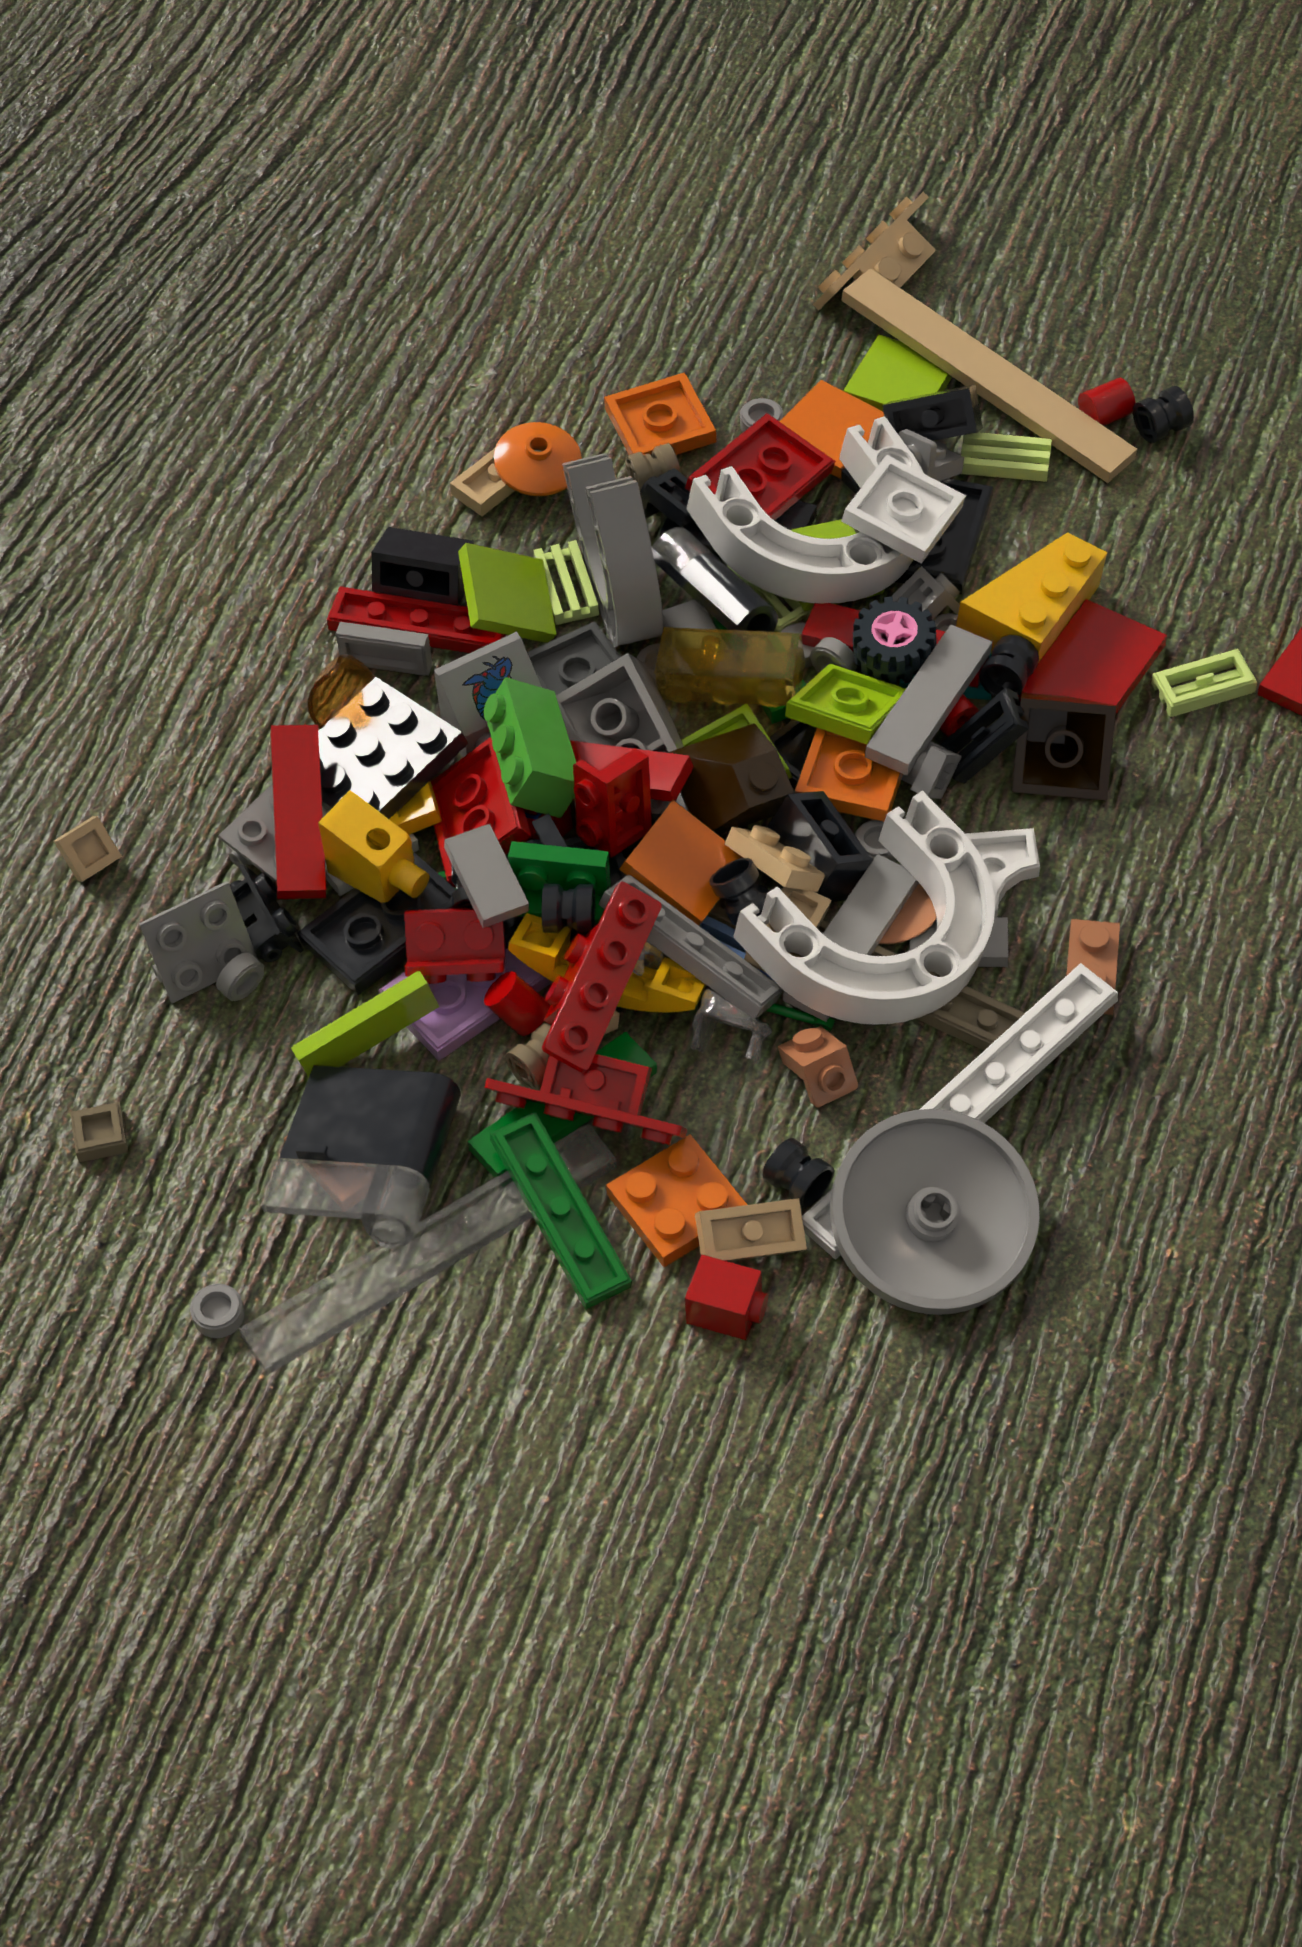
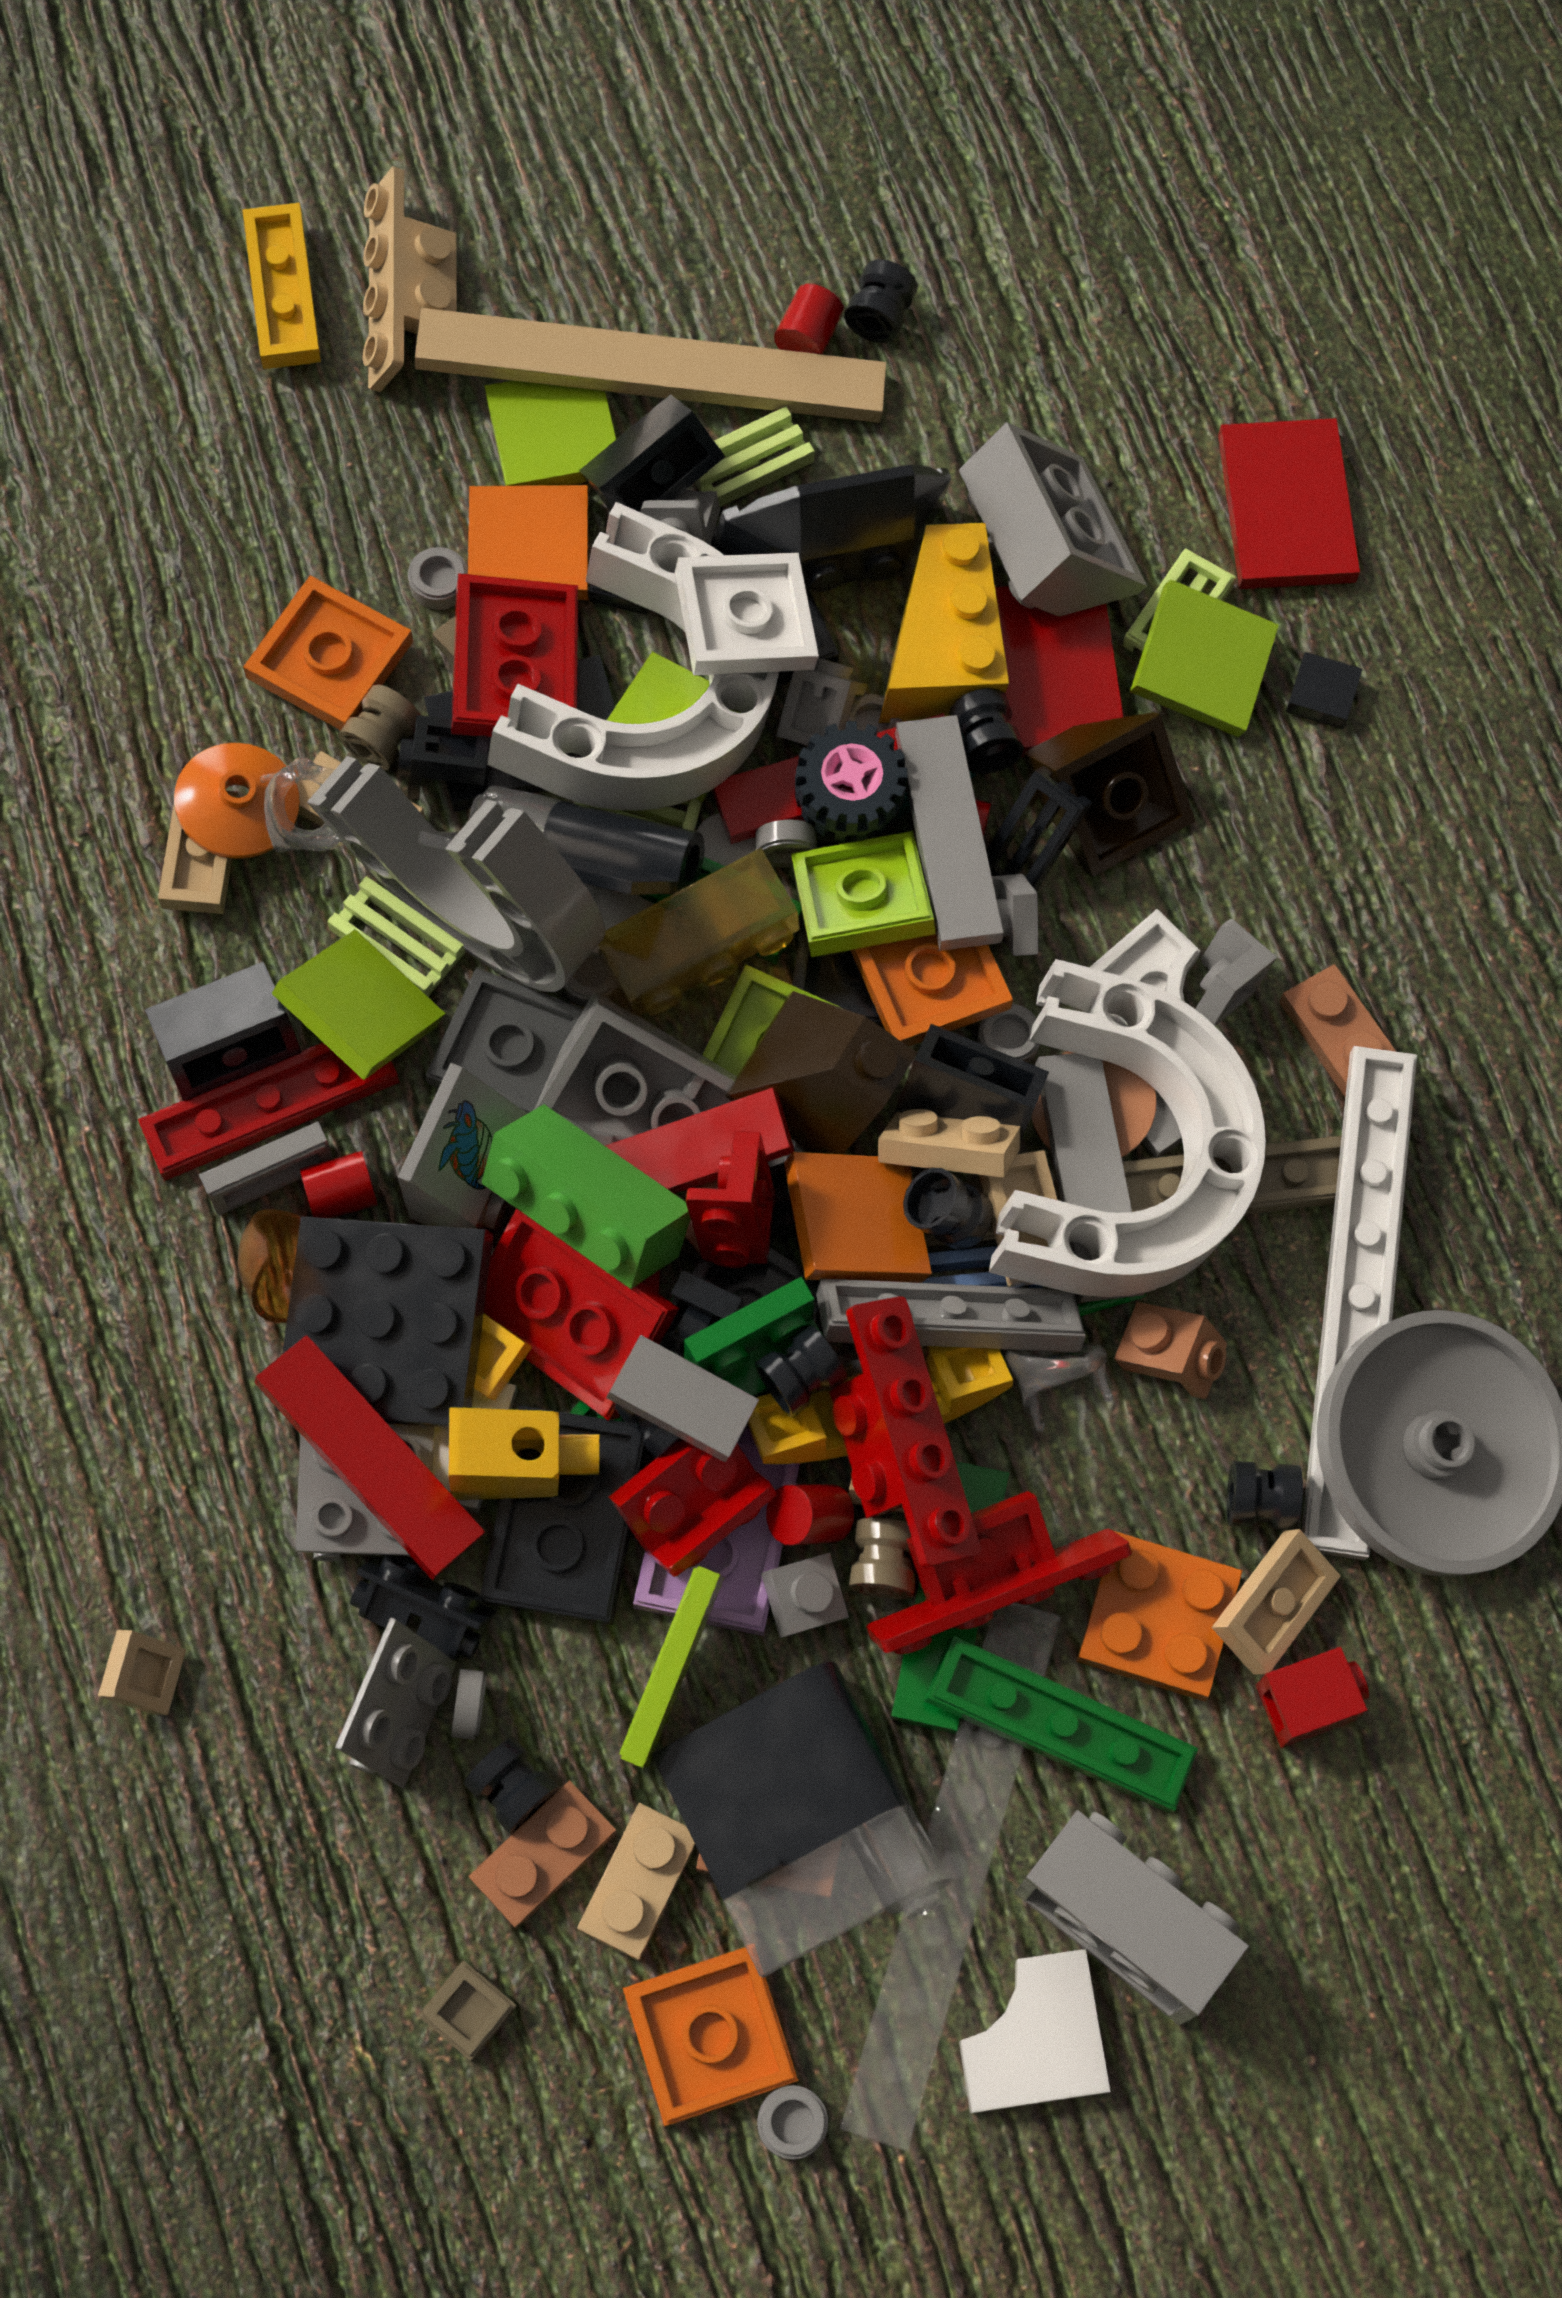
camera: 45 degrees left, 15 degrees up
none -> yellow plate [242,202,321,369]
none -> clear piece [260,758,344,853]
none -> red piece [300,1151,378,1219]
none -> black wheel [464,1737,560,1835]
none -> nougat plate [468,1780,617,1930]
none -> tan plate [577,1803,696,1962]
none -> orange tile [623,1944,798,2127]
none -> black wedge [714,465,951,592]
none -> light grey plate [761,1553,849,1638]
none -> light grey slope [959,422,1147,617]
none -> white tile [959,1949,1110,2114]
none -> light grey brick [1014,1810,1249,2025]
none -> lime tile [1130,579,1279,737]
none -> light grey bracket [1195,919,1277,1026]
none -> black tile [1286,652,1363,729]

